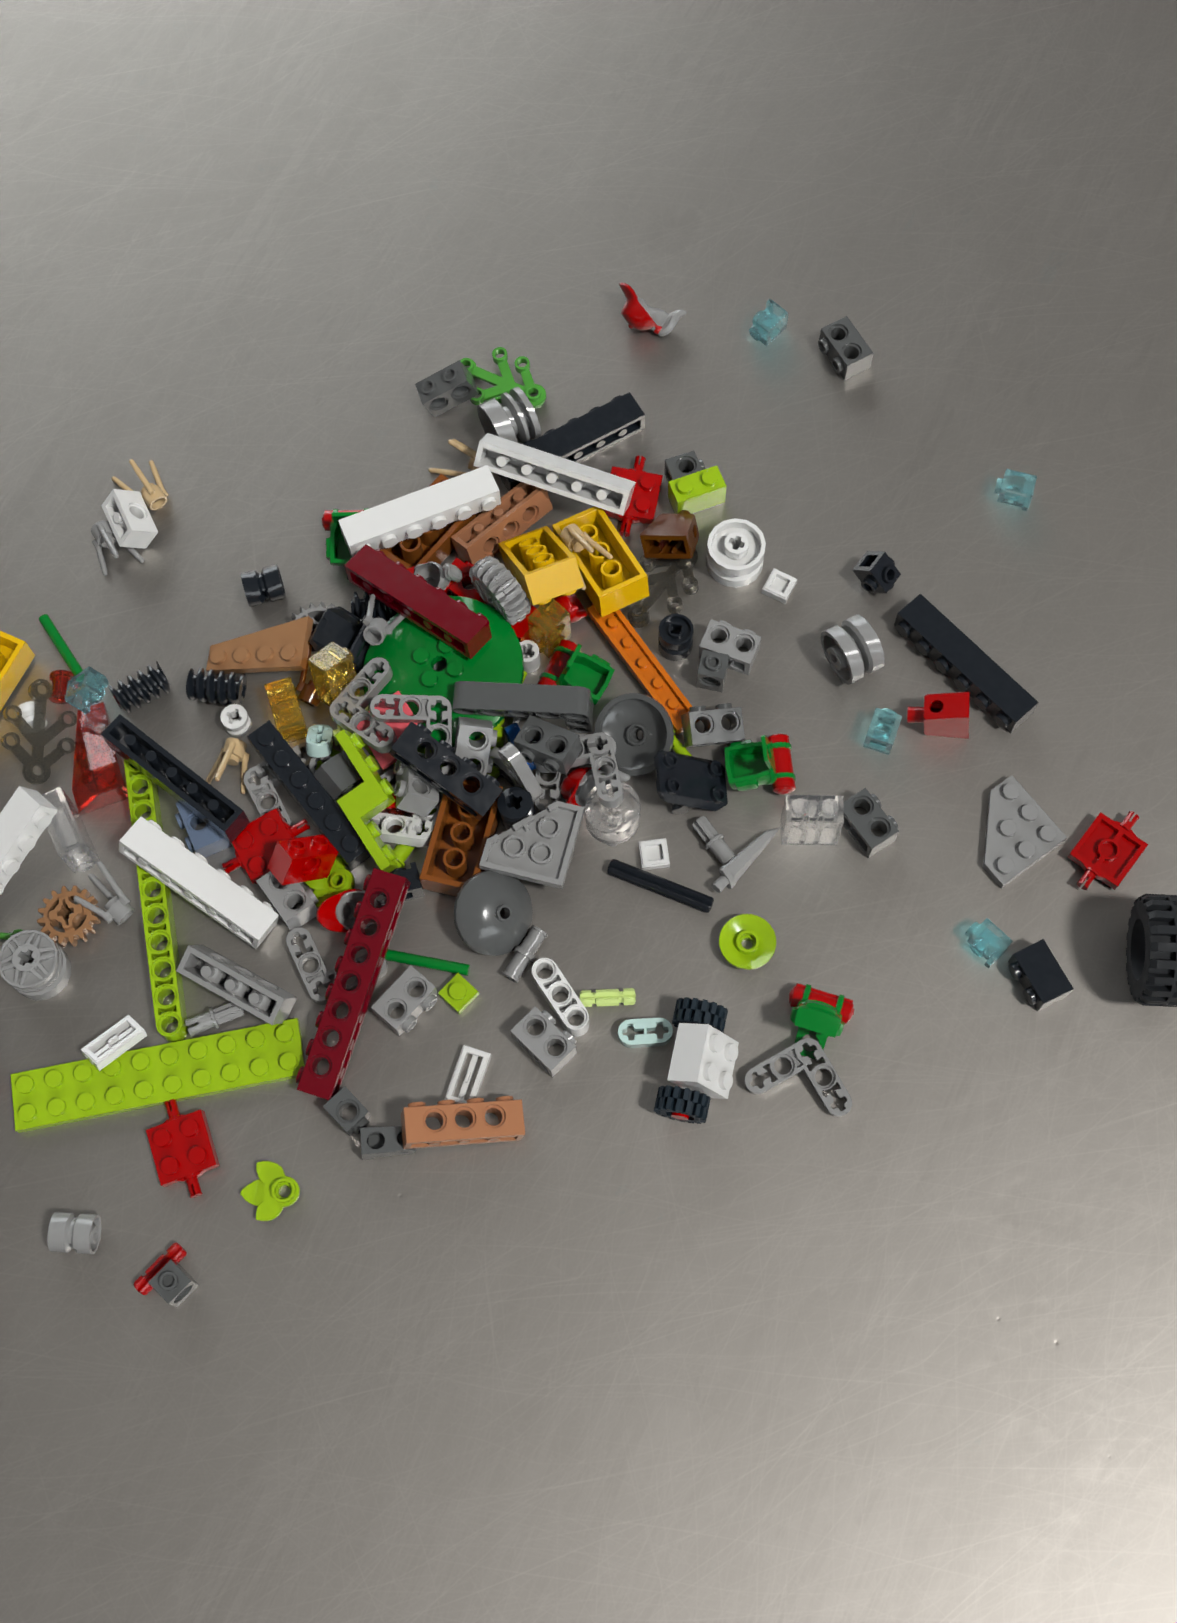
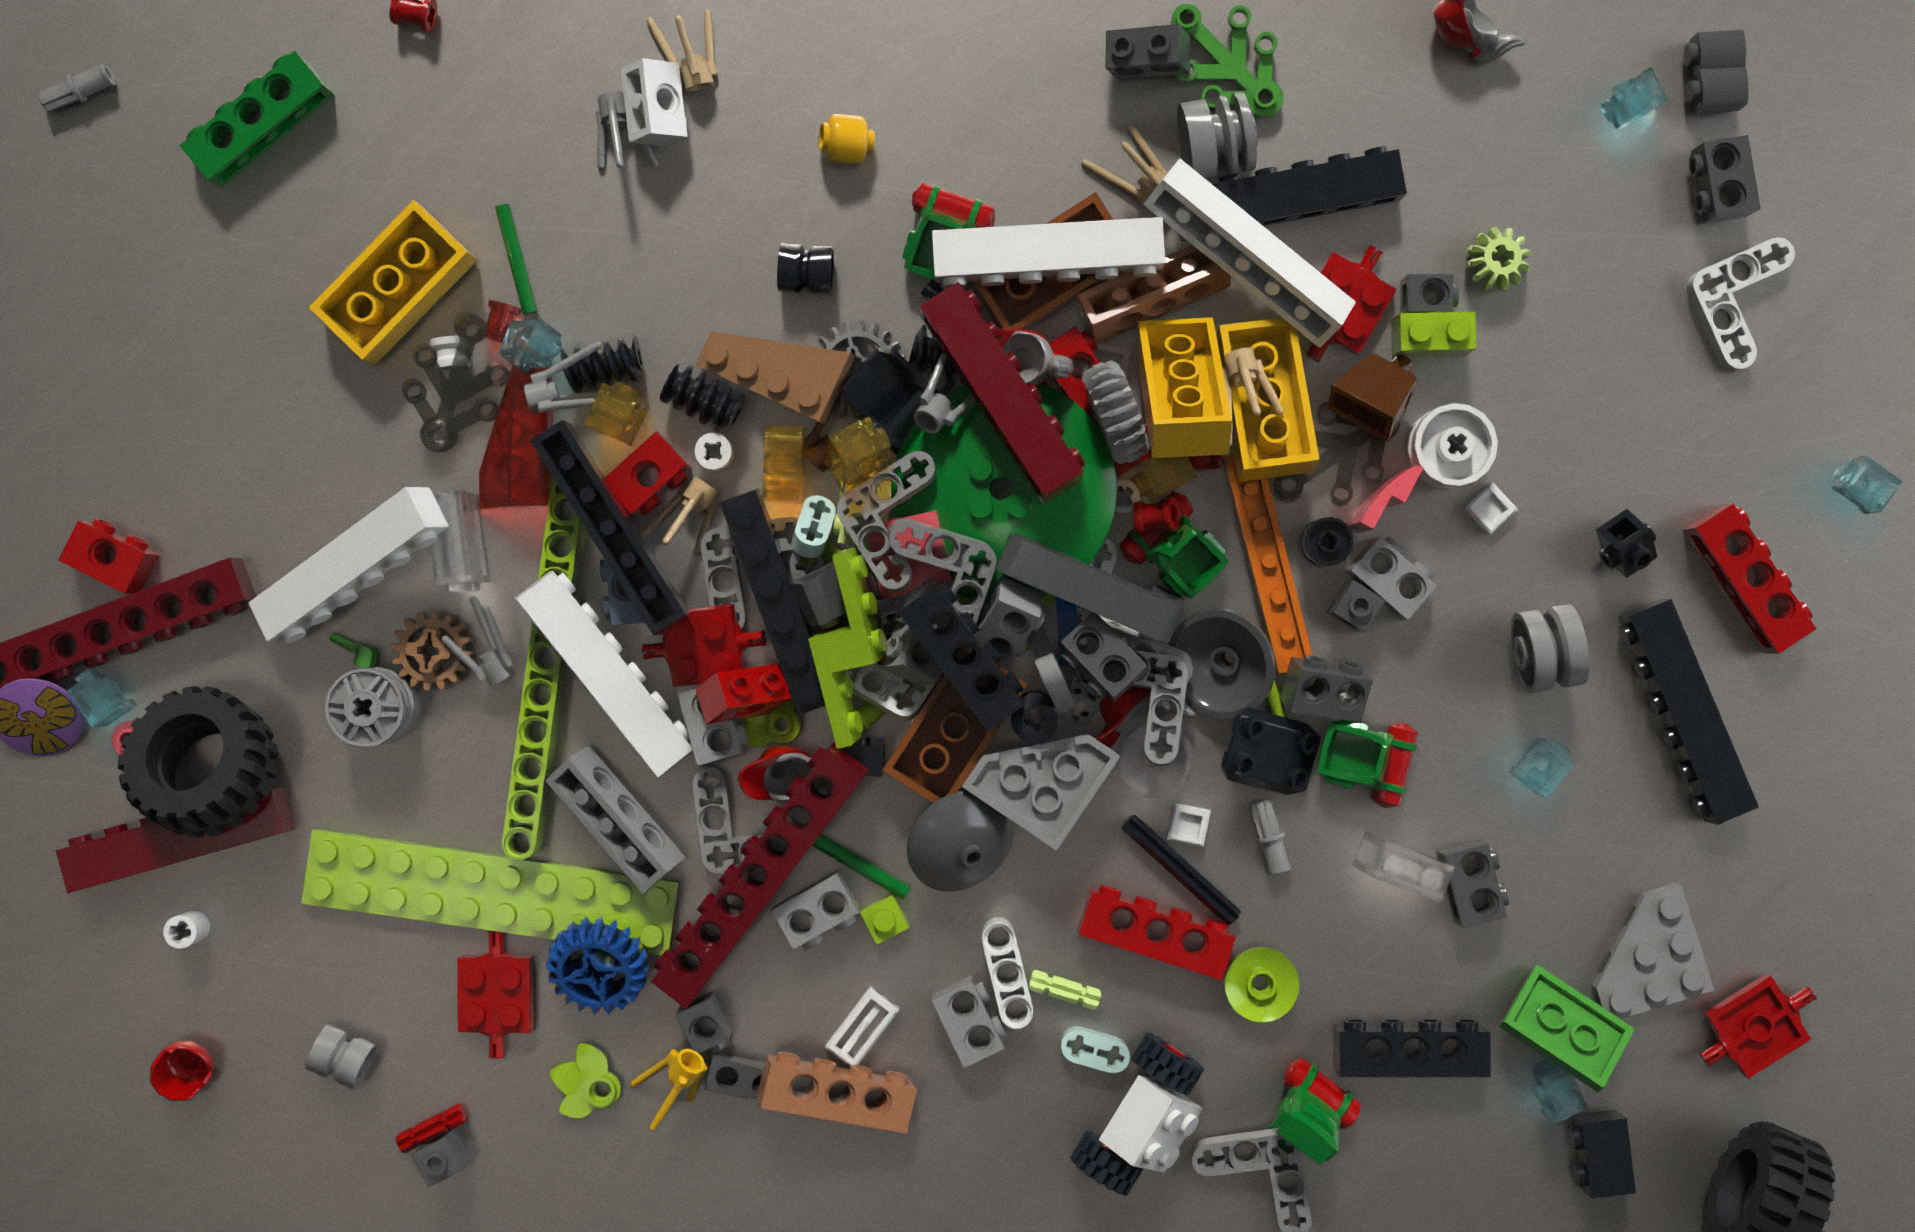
camera: 20 degrees right, 20 degrees up
white tile [81,1015,147,1071] -> none
light grey axle [185,1002,244,1037] -> none
light grey pin [502,925,548,983] -> none
light grey bar [712,827,780,893] -> none
red torso [907,692,970,739] -> none
none -> light grey plant [524,342,608,414]
none -> blue gear [546,916,649,1015]
none -> clear yellow brick [584,381,649,446]
none -> red brick [605,431,691,516]
none -> yellow plant [630,1049,708,1131]
none -> yellow head [818,114,875,165]
none -> red brick [1077,884,1236,980]
none -> red bush [1133,497,1180,535]
none -> black brick [1333,1019,1491,1077]
none -> coral slope [1347,465,1423,533]
none -> yellowish green gear [1466,227,1532,291]
none -> bright green plate [1499,964,1635,1092]
none -> dark grey brick [1683,30,1749,114]
none -> red brick [1683,503,1817,654]
none -> white beam [1687,237,1795,371]

